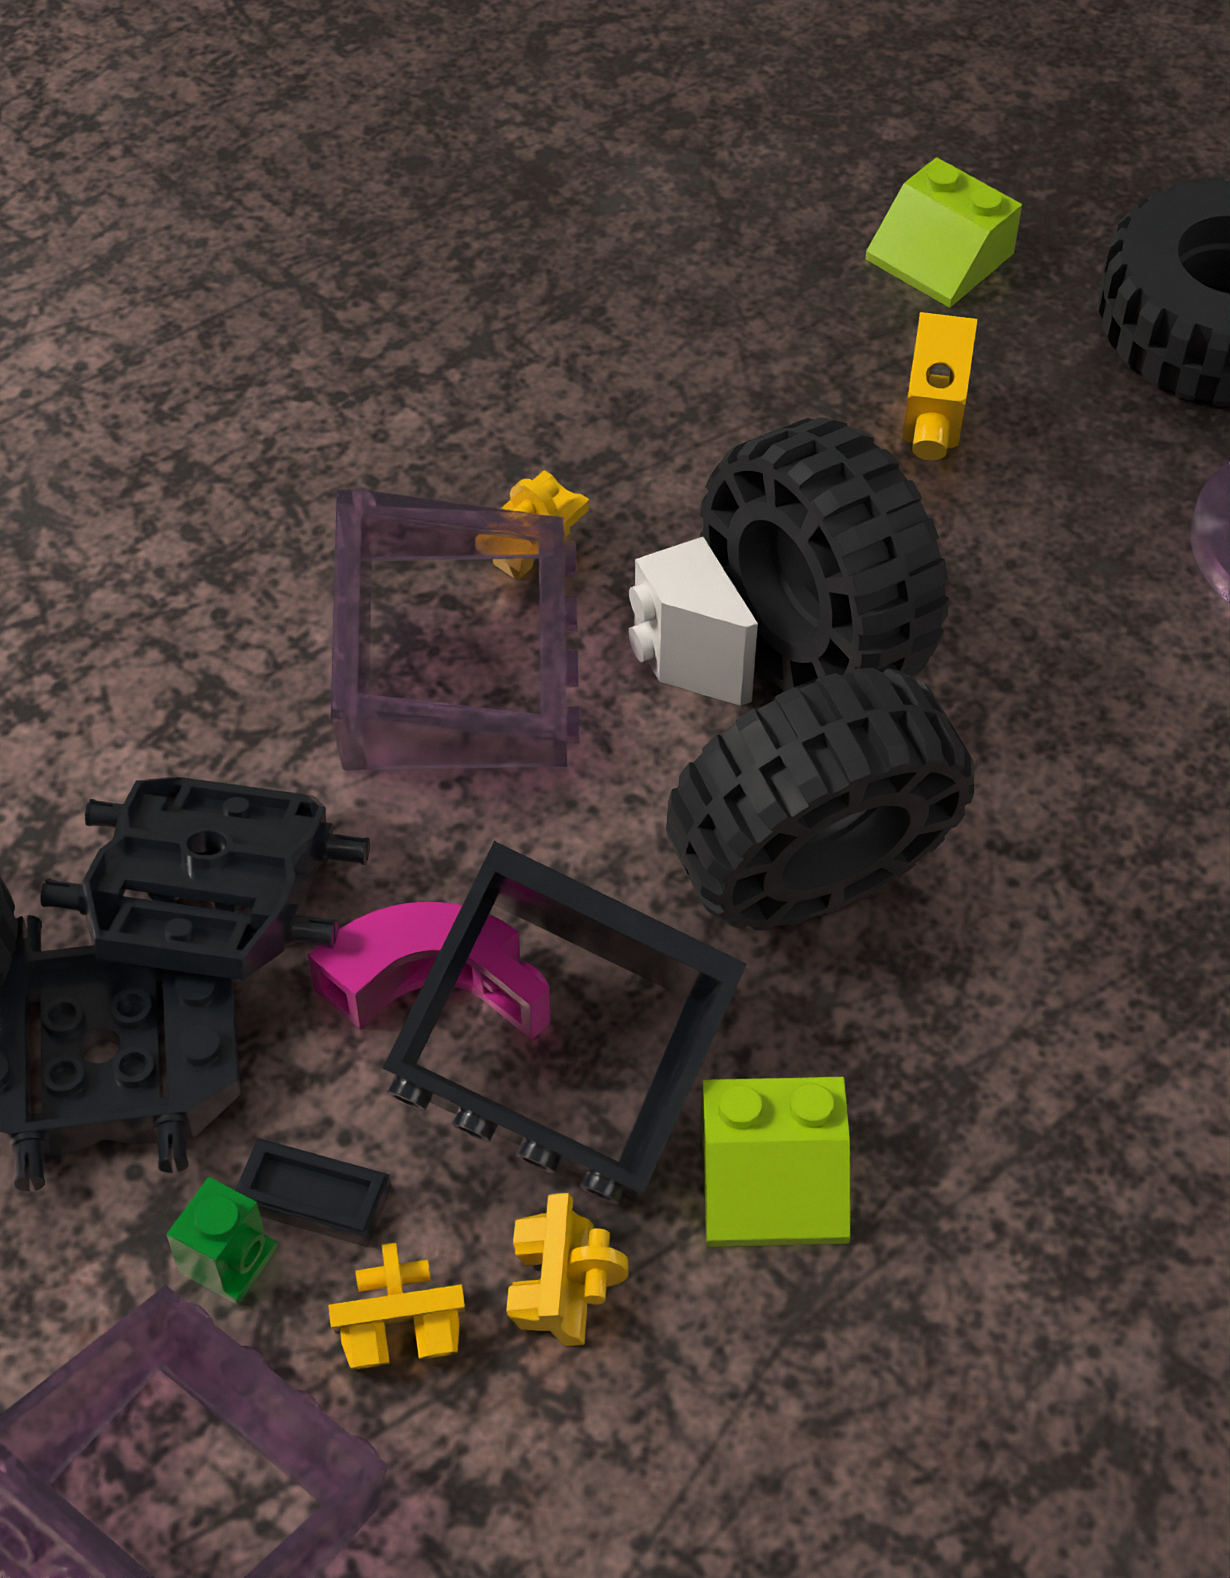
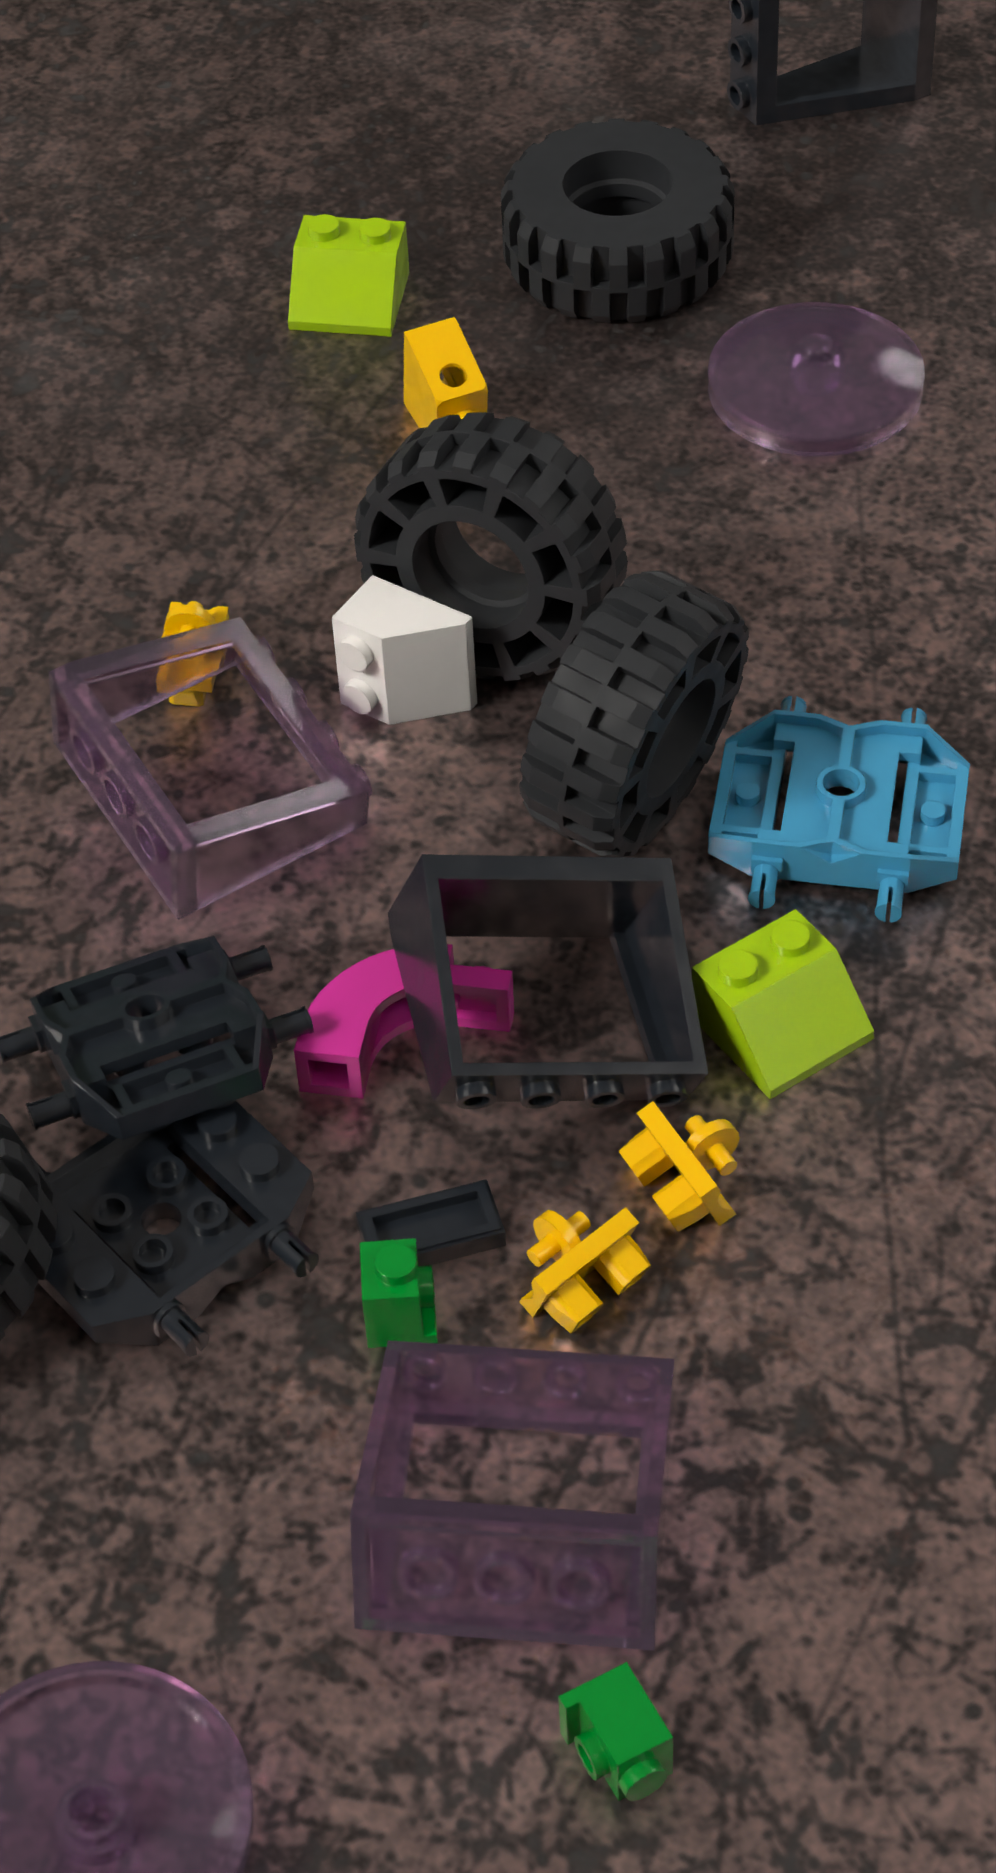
camera: 30 degrees left, 5 degrees down
none -> dark azure piece [708,696,970,922]

